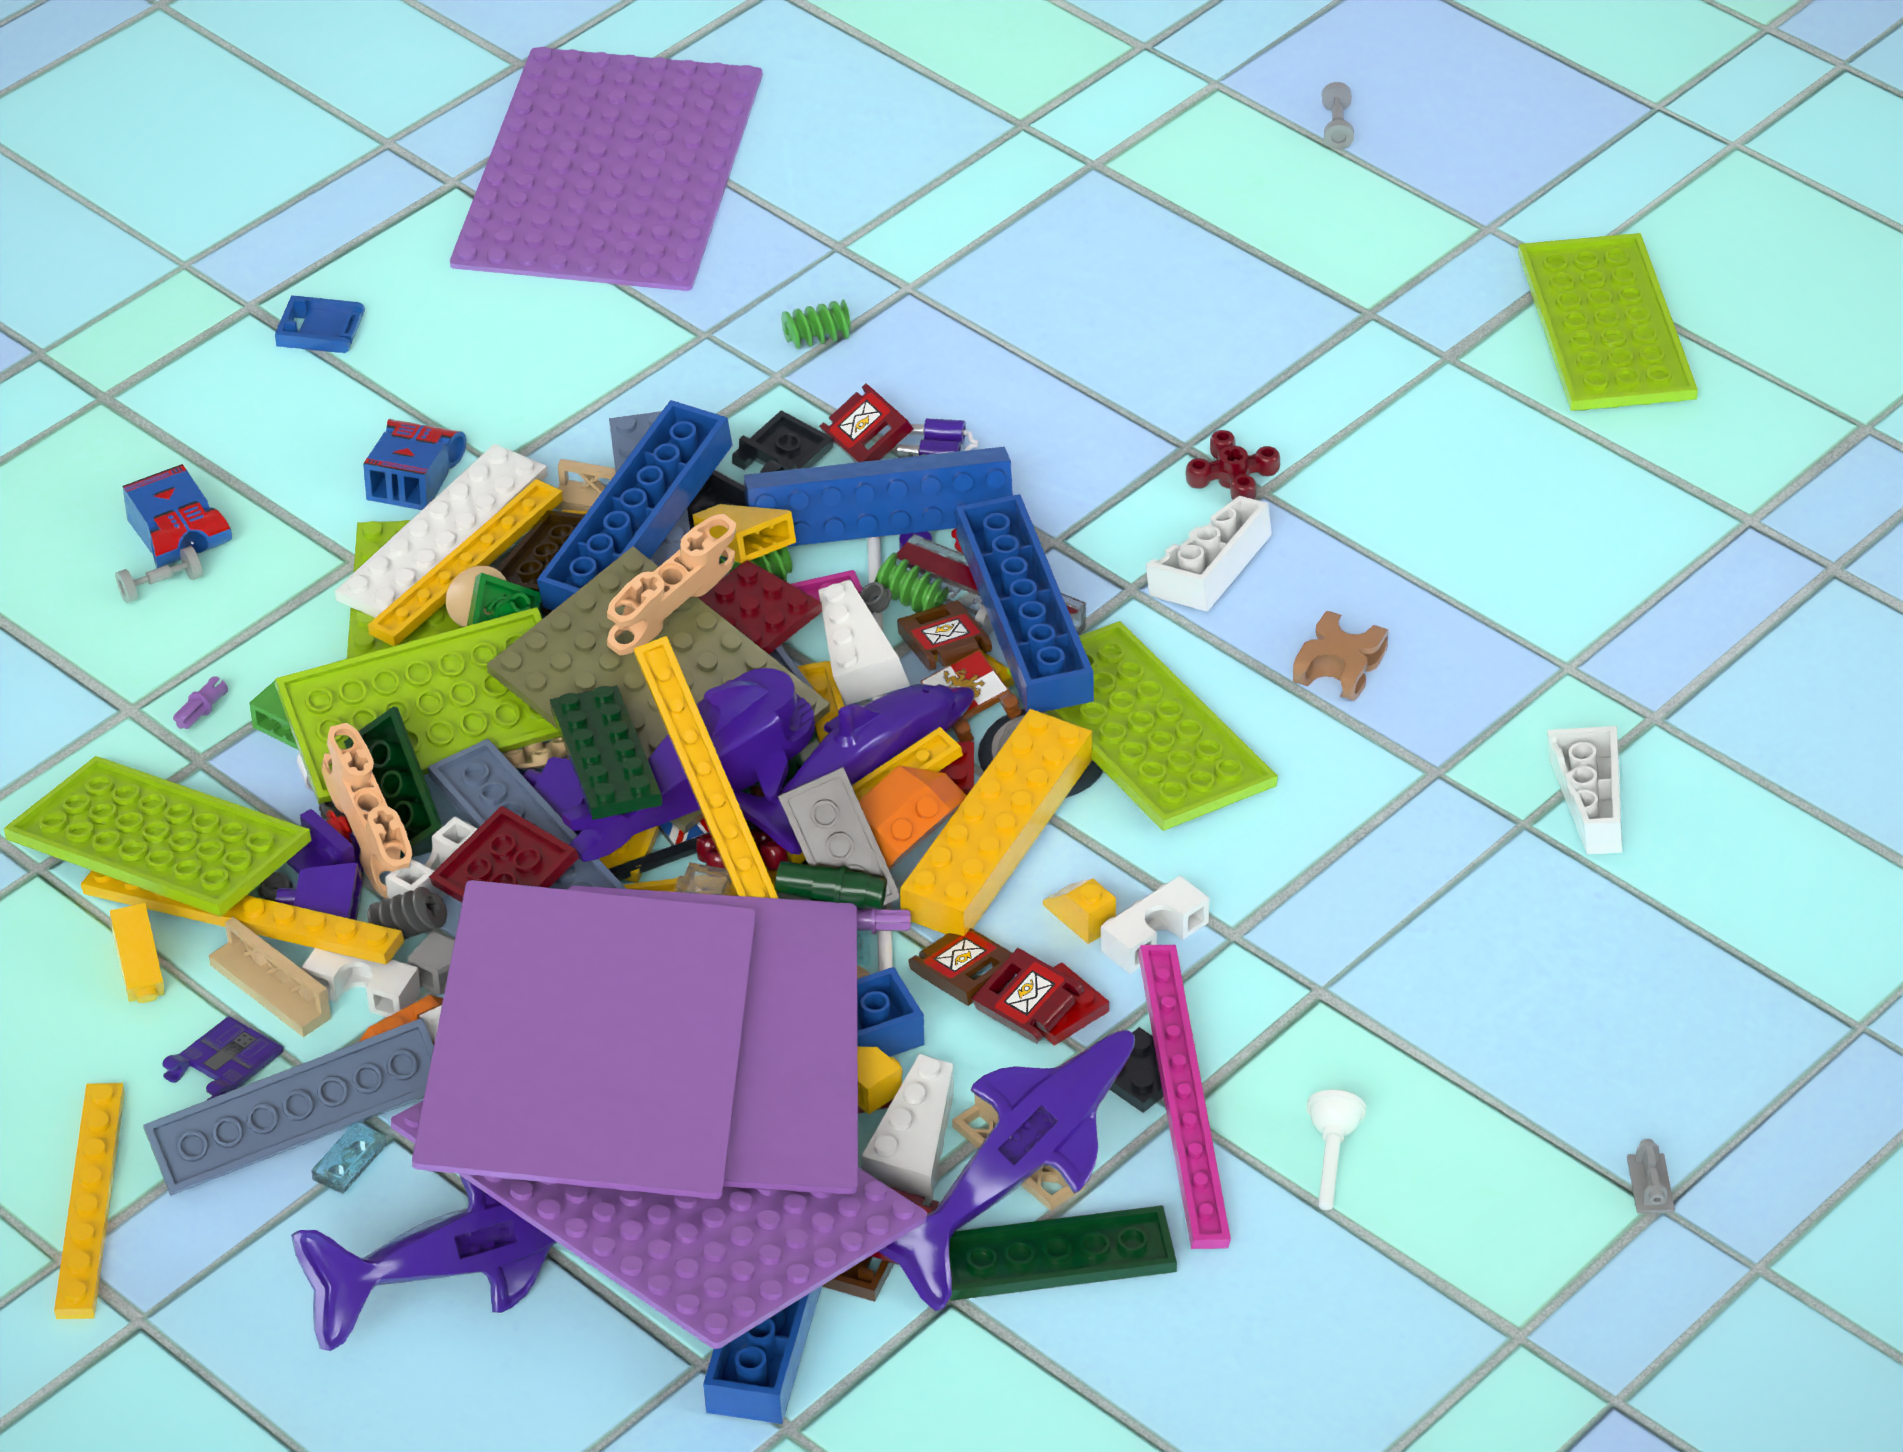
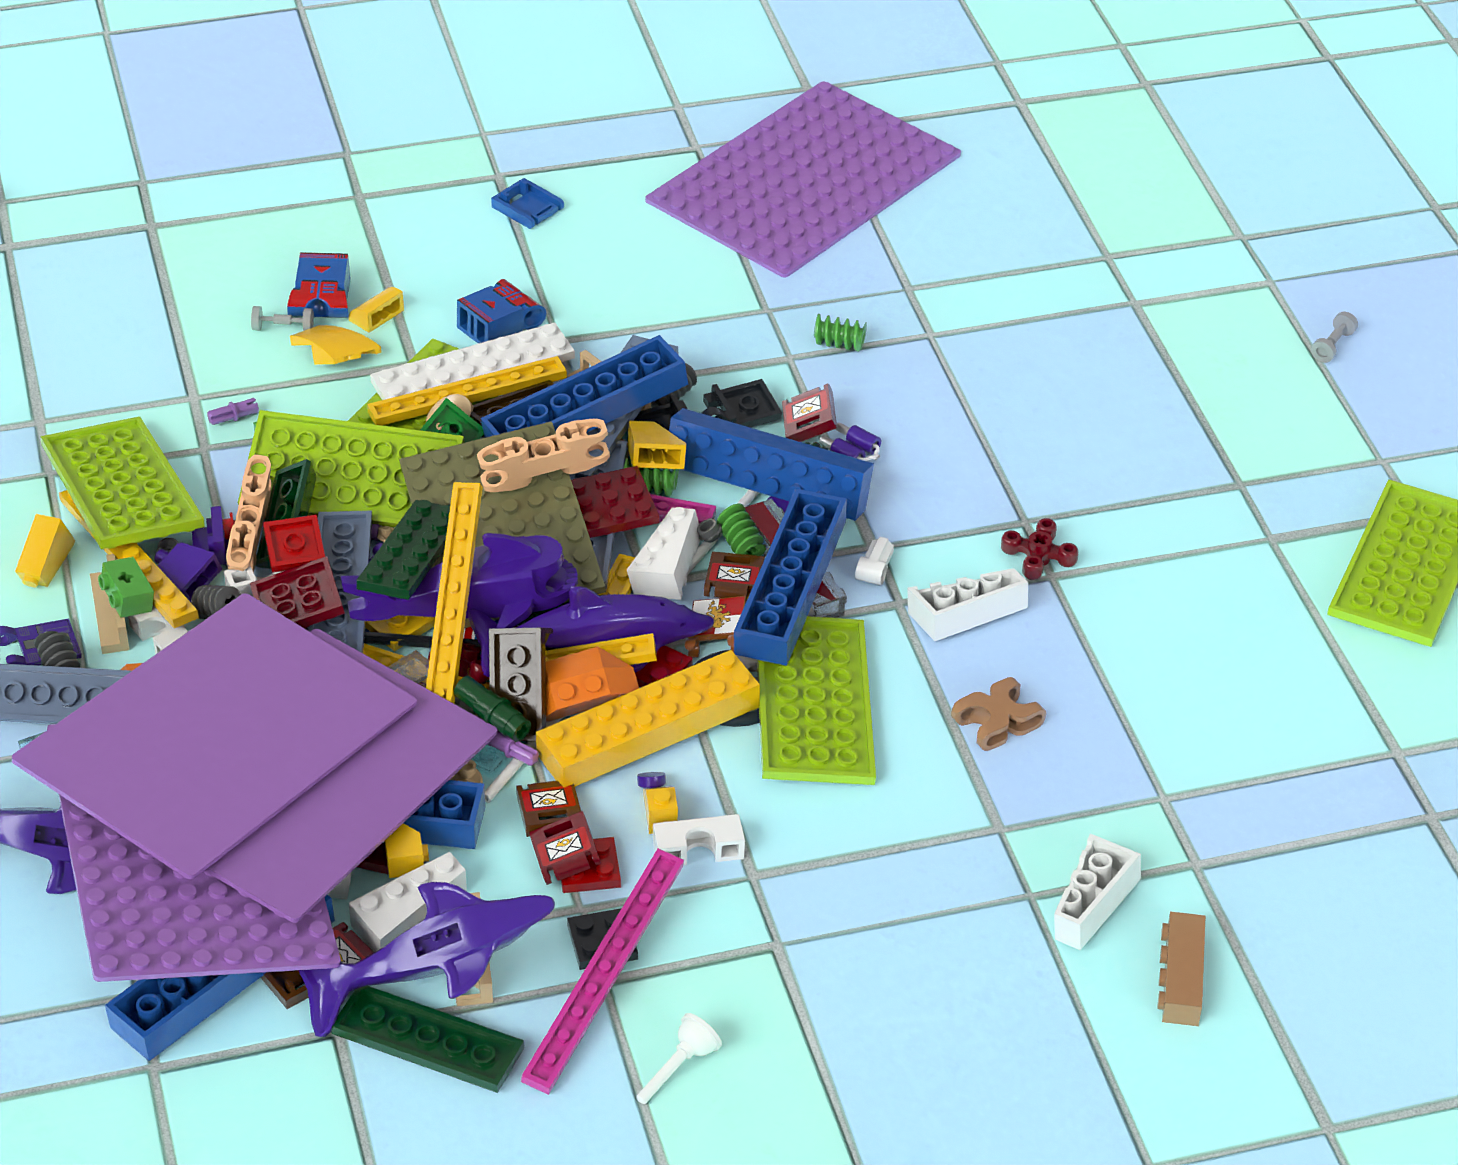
camera: 30 degrees right, 0 degrees up
none -> dark grey piece [34,631,81,668]
none -> bright green brick [98,557,154,618]
none -> red plate [263,515,325,573]
none -> yellow slope [290,325,382,365]
none -> yellow brick [349,287,404,333]
none -> dark purple tile [637,772,666,788]
none -> white piece [855,536,894,585]
none -> medium nougat brick [1157,911,1206,1027]

